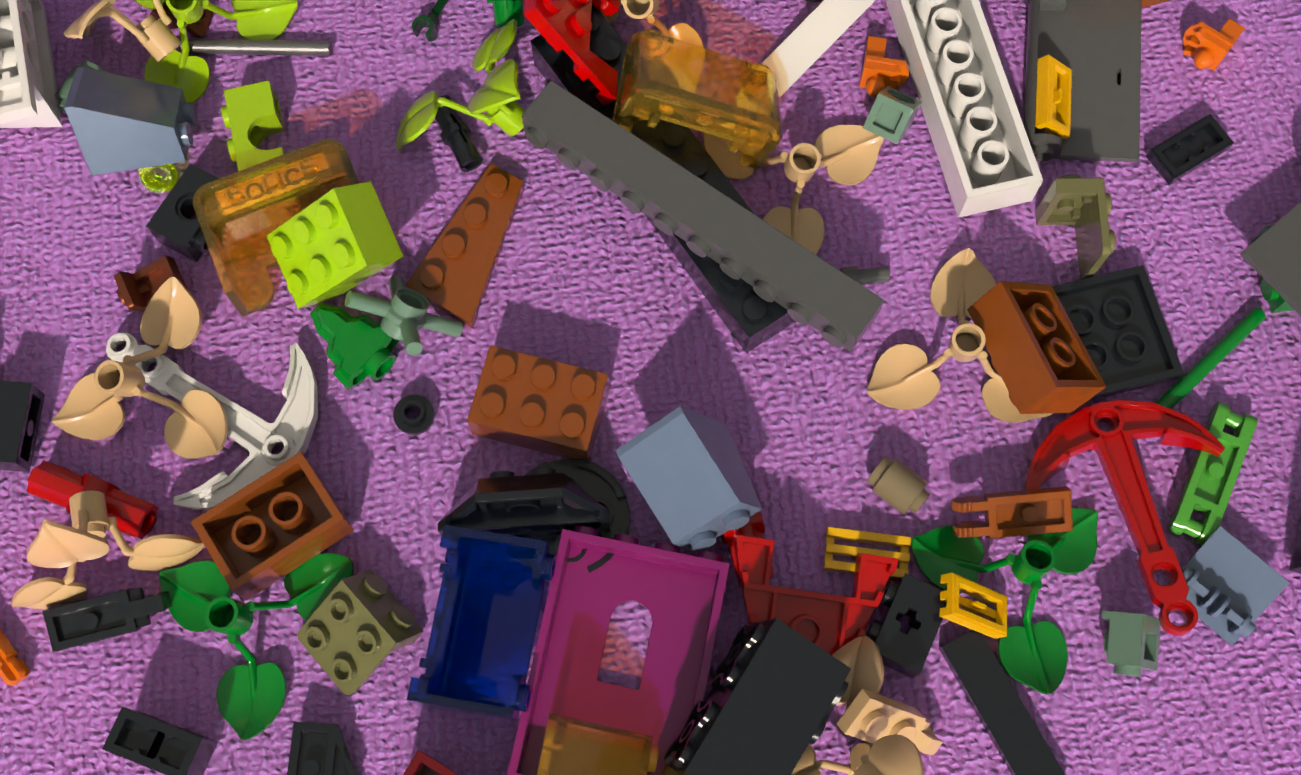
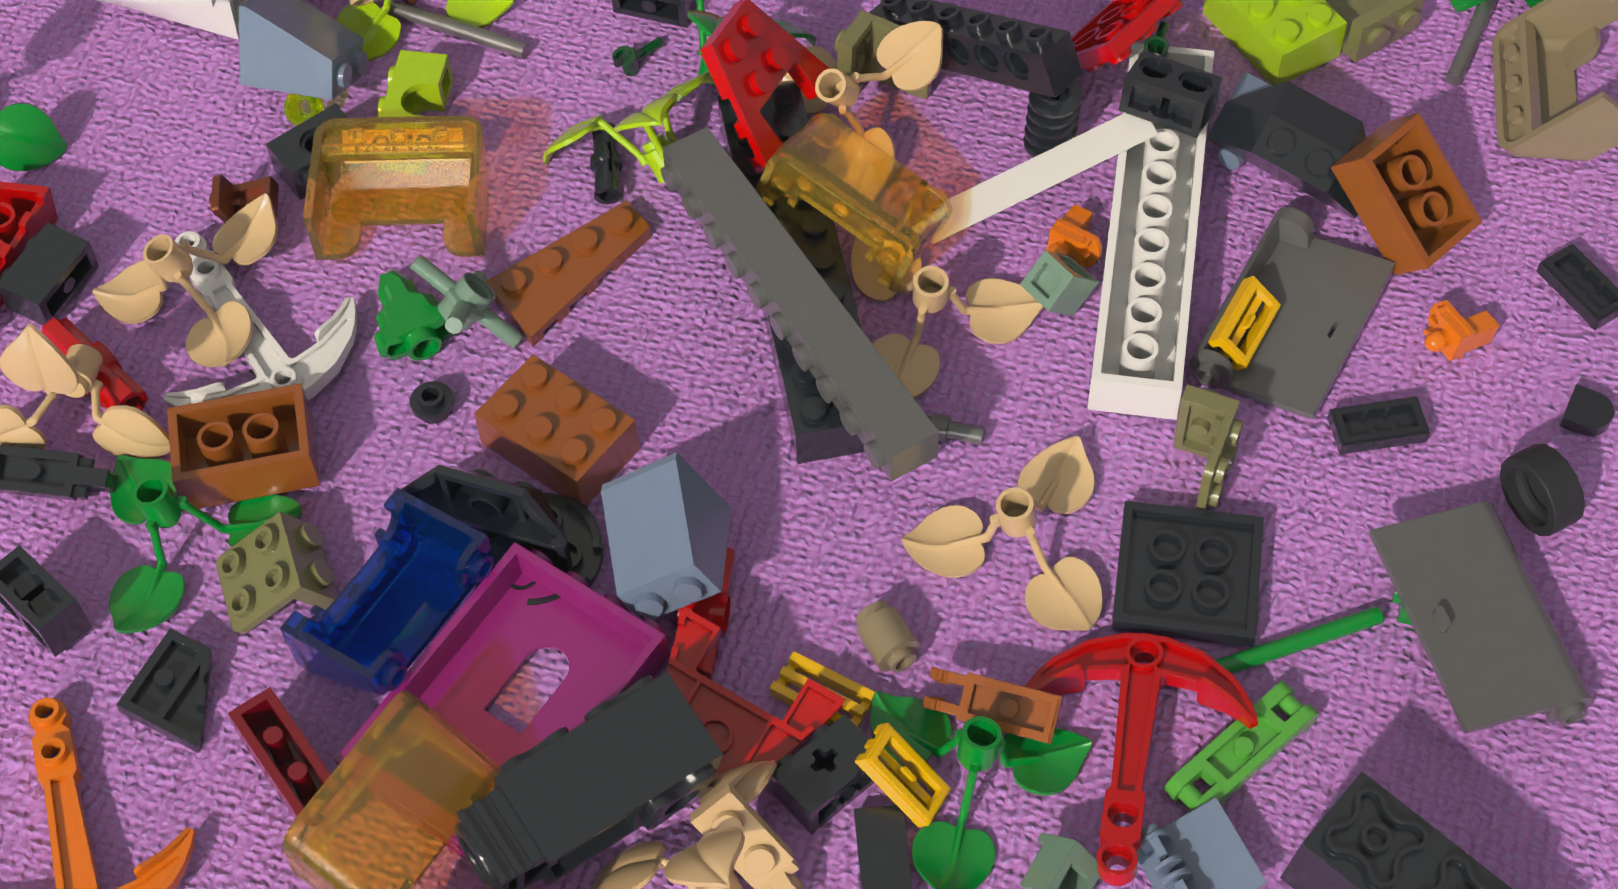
camera: 25 degrees right, 15 degrees down
lime brick [267,181,404,309] -> none
dark orange brick [967,281,1107,414] -> none

